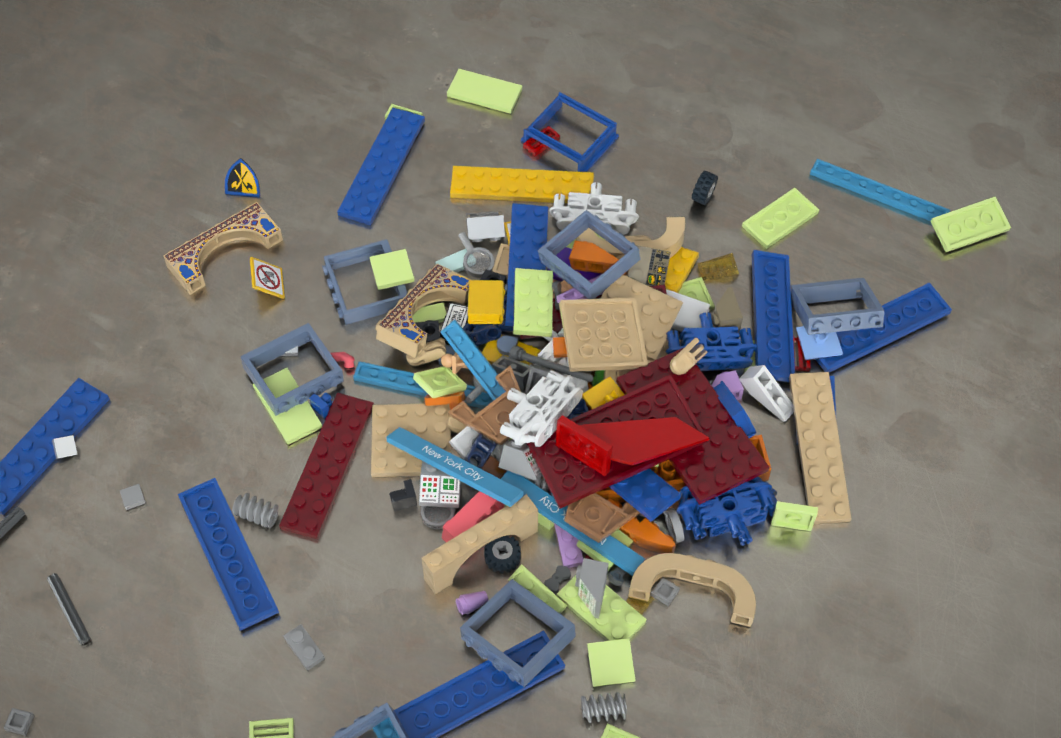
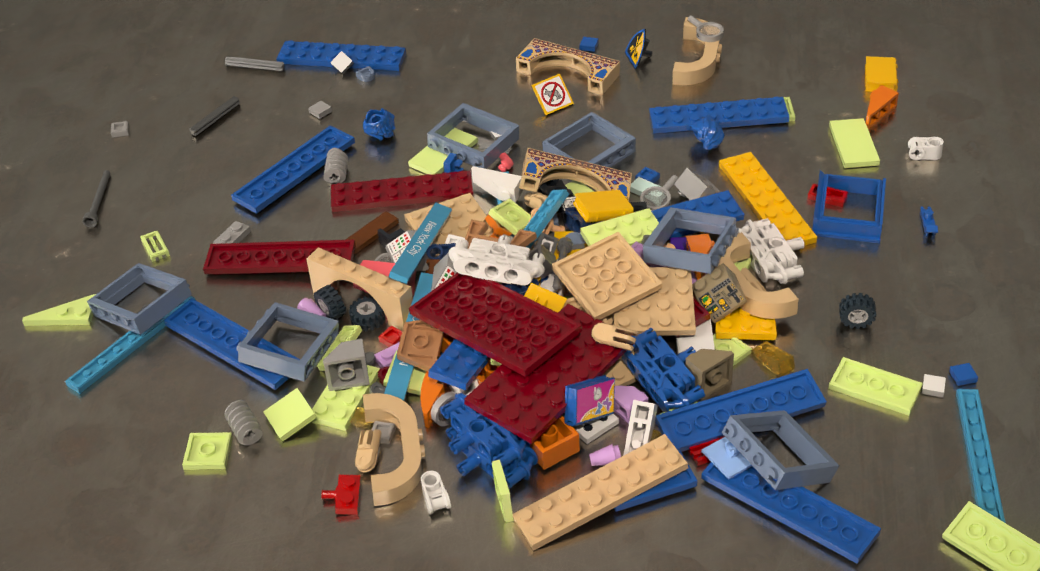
camera: 70 degrees right, 15 degrees down
yellowish green tile [369,249,414,290] -> none
red piece [555,415,709,476] -> none
none -> dark red plate [203,239,356,274]
none -> black wheel [313,285,346,320]
none -> red plate [321,474,361,515]
none -> reddish brown tile [345,211,399,255]
none -> tan arm [355,429,382,473]
none -> sand blue tile [356,66,375,82]
none -> blue hair [363,108,395,141]
none -> red tile [378,325,402,347]
none -> white piece [421,471,451,514]
none -> white slope [471,166,523,203]
none -> blue tile [579,37,599,52]
none -> lavender cone [589,444,621,466]
none -> blue tile [635,167,660,183]
none -> tan arch [672,17,722,85]
none -> light grey piece [688,15,724,42]
none -> blue hair [690,114,725,150]
none -> yellow piece [865,56,898,92]
none -> orange slope [866,85,899,129]
none -> white piece [908,137,944,160]
none -> blue piece [920,206,938,236]
none -> white tile [922,374,946,397]
none -> blue tile [949,363,978,386]

